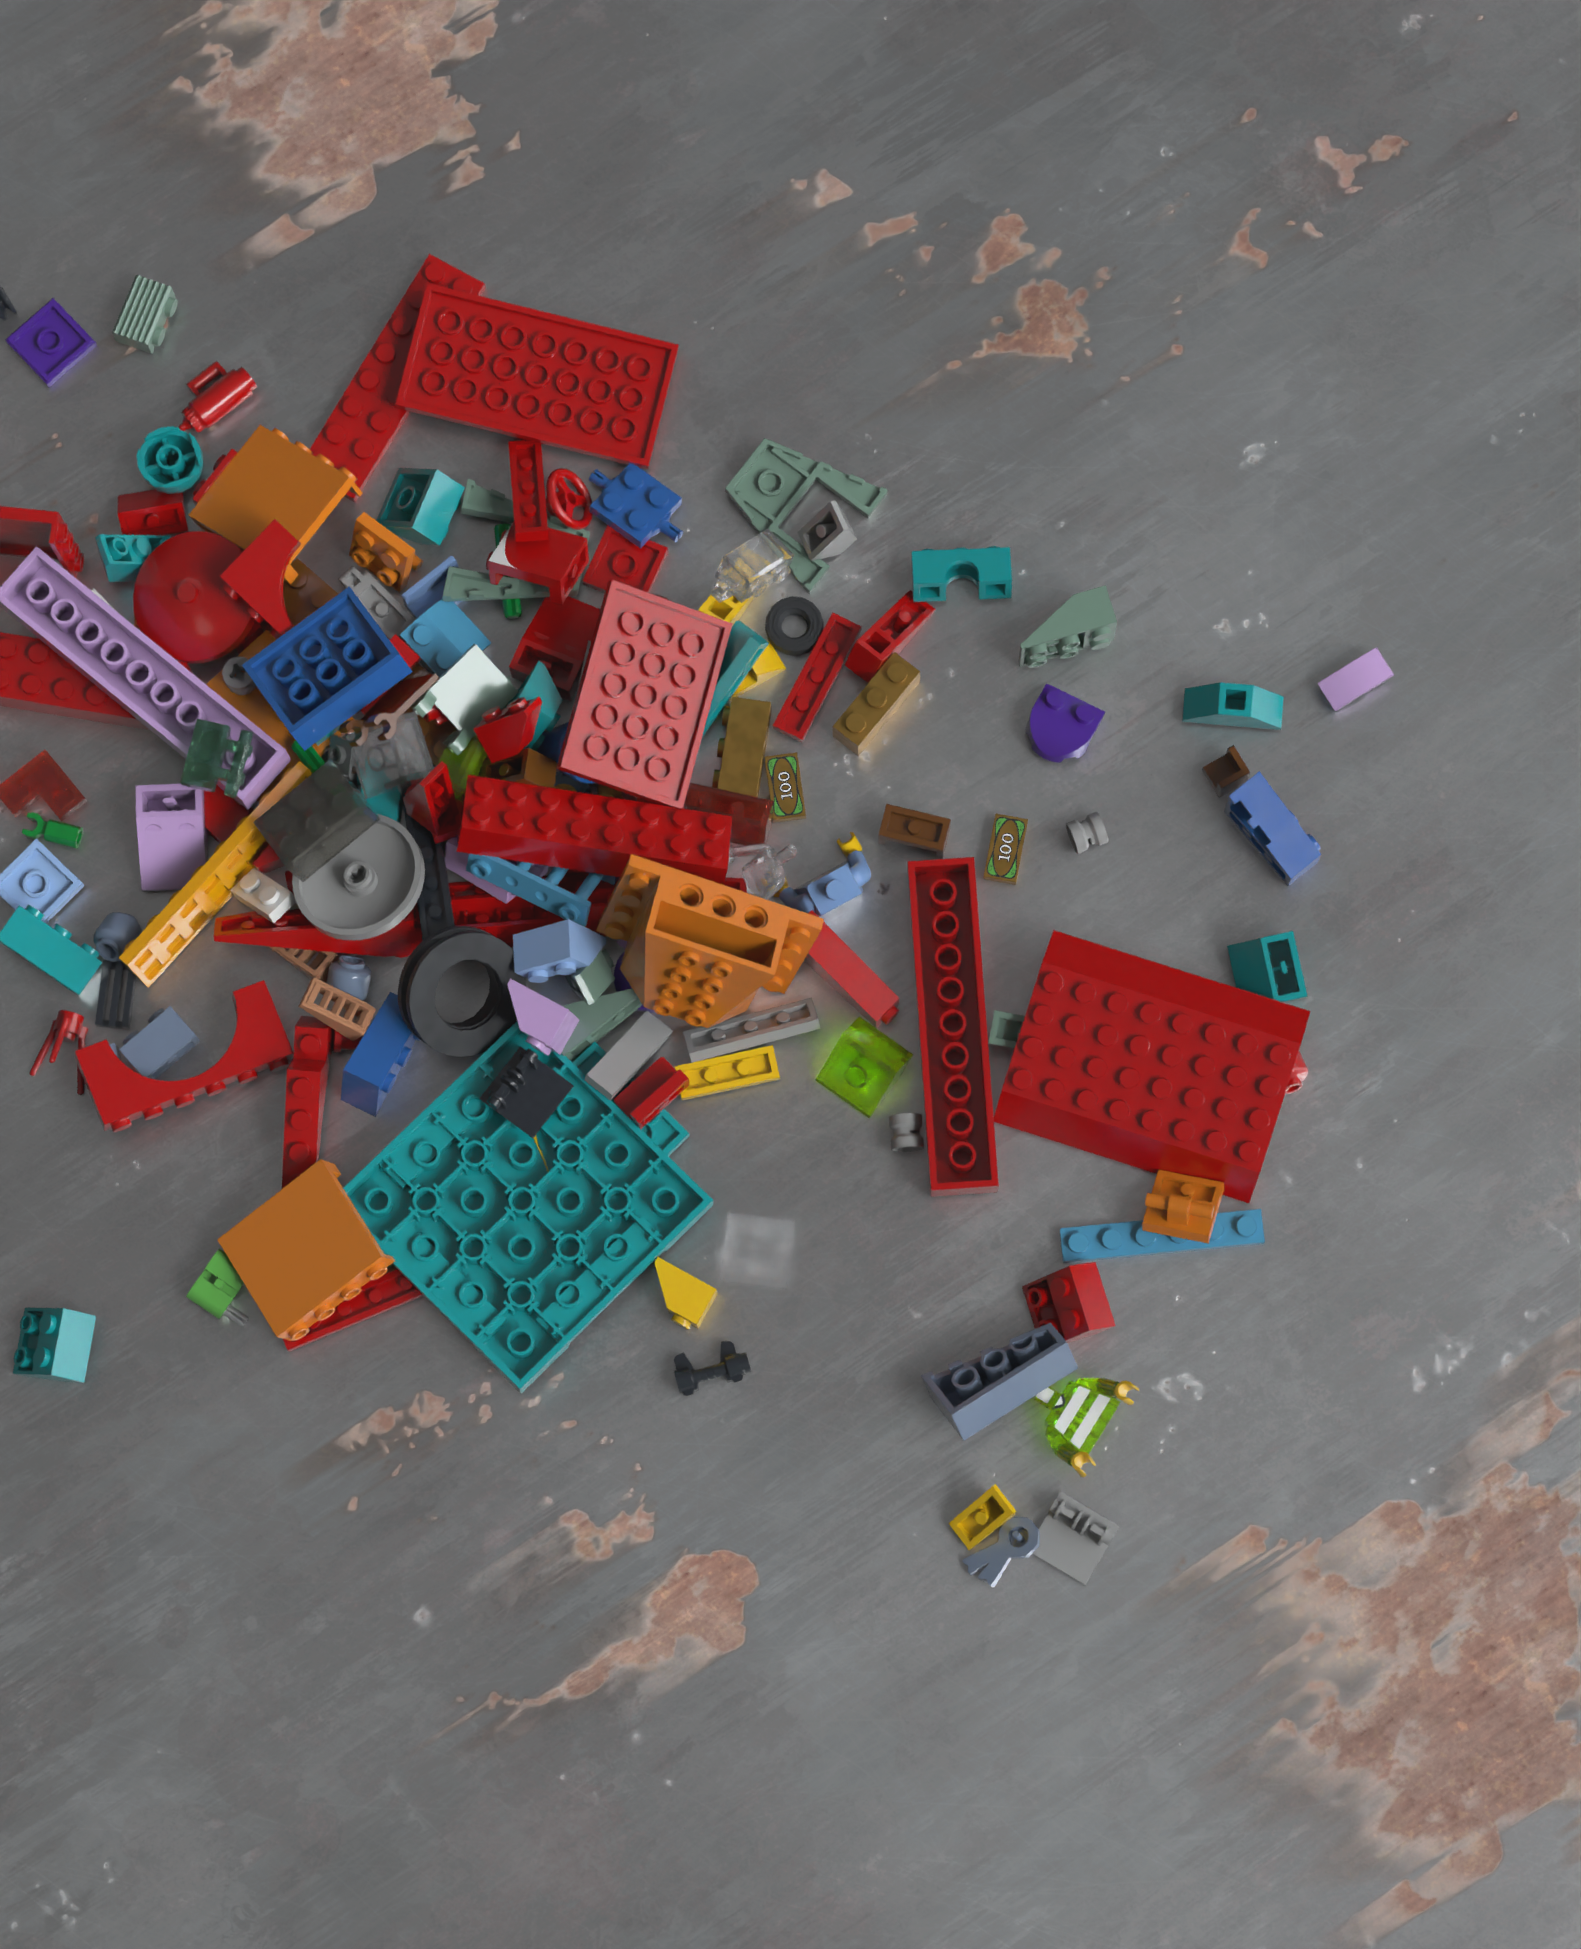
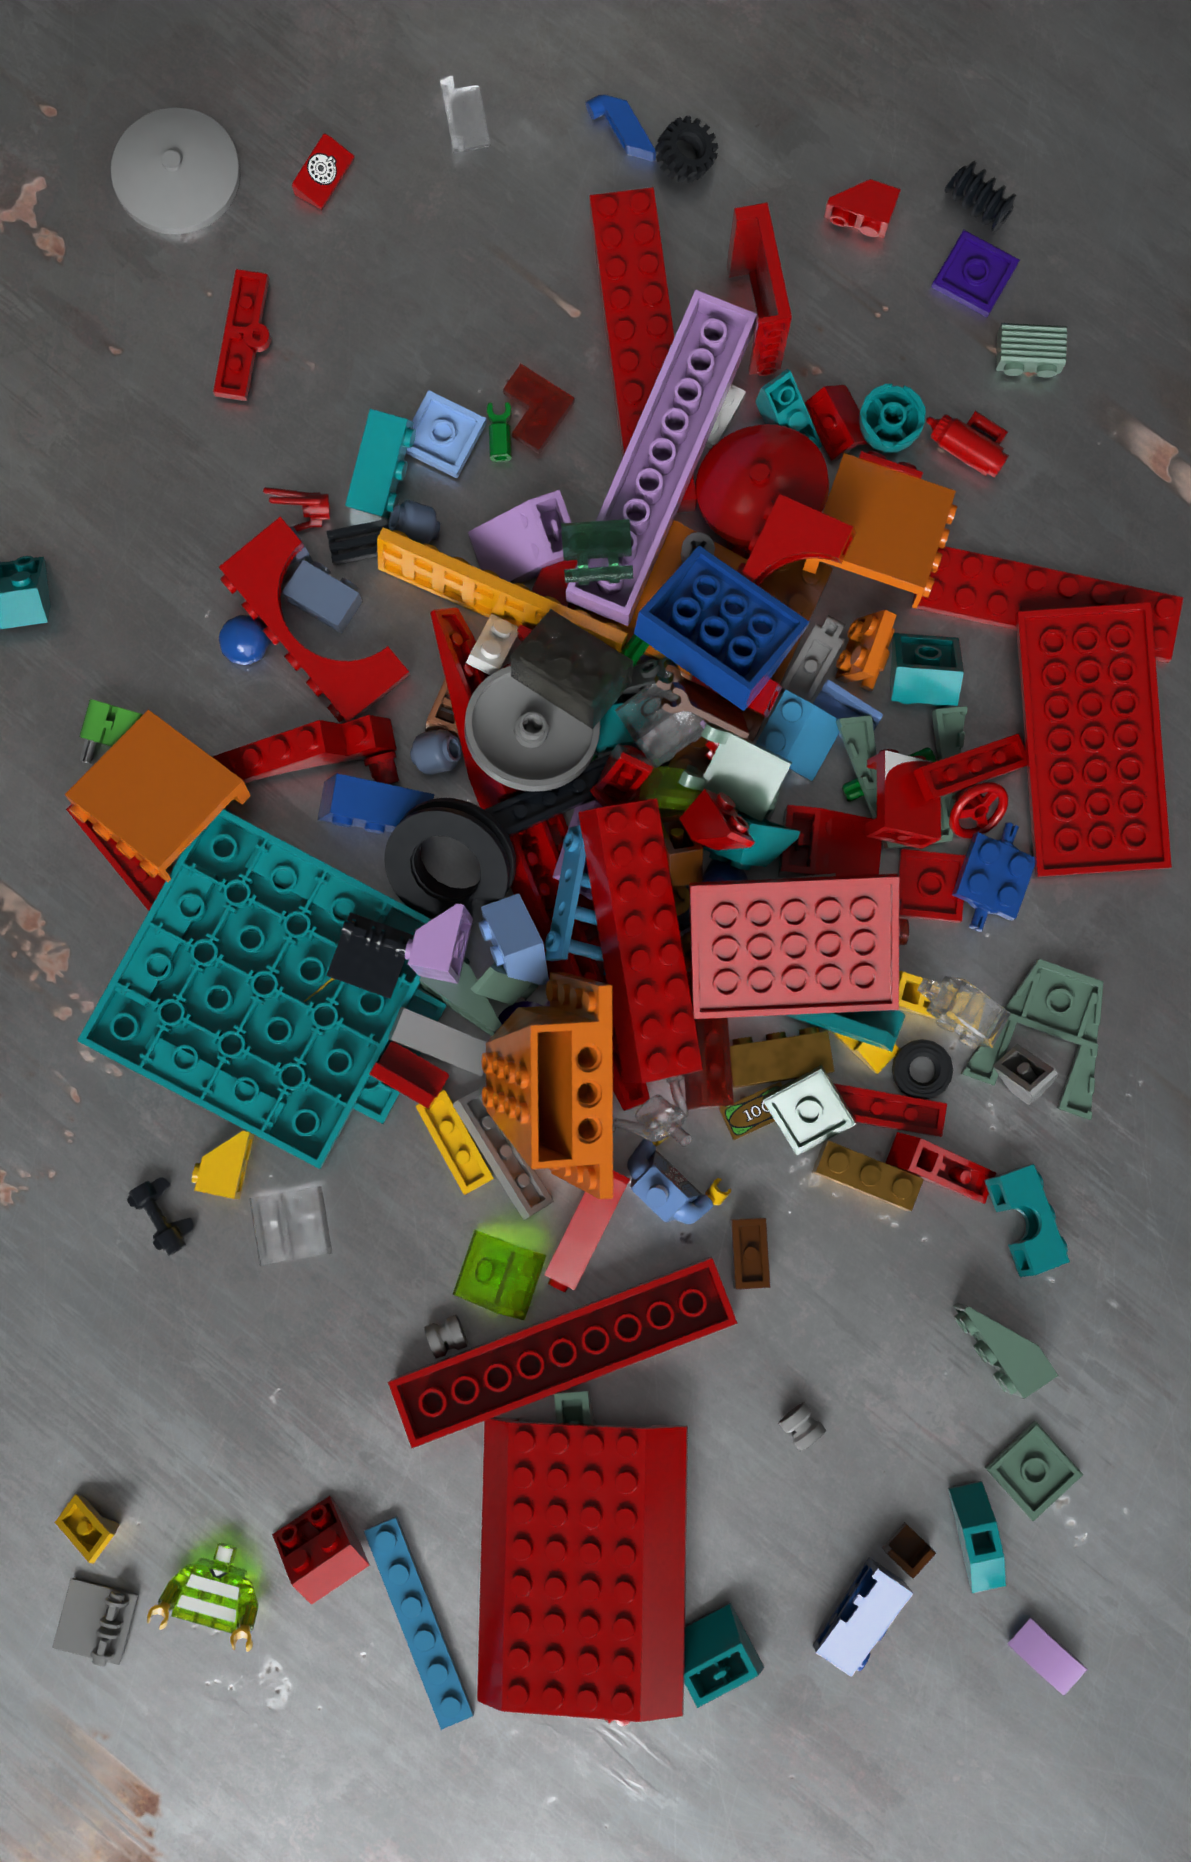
camera: 70 degrees right, 5 degrees up
nougat slope [299,978,376,1041] -> none
sand blue wedge [921,1323,1078,1440] -> none
sand blue piece [963,1517,1040,1587] -> none
pearl gold tile [983,813,1028,885] -> none
dark purple slope [1025,683,1105,763] -> none
orange plate [1142,1170,1224,1244] -> none
none -> blue hair [218,615,272,666]
none -> tile [762,1065,856,1156]
none -> sand green tile [984,1421,1084,1521]

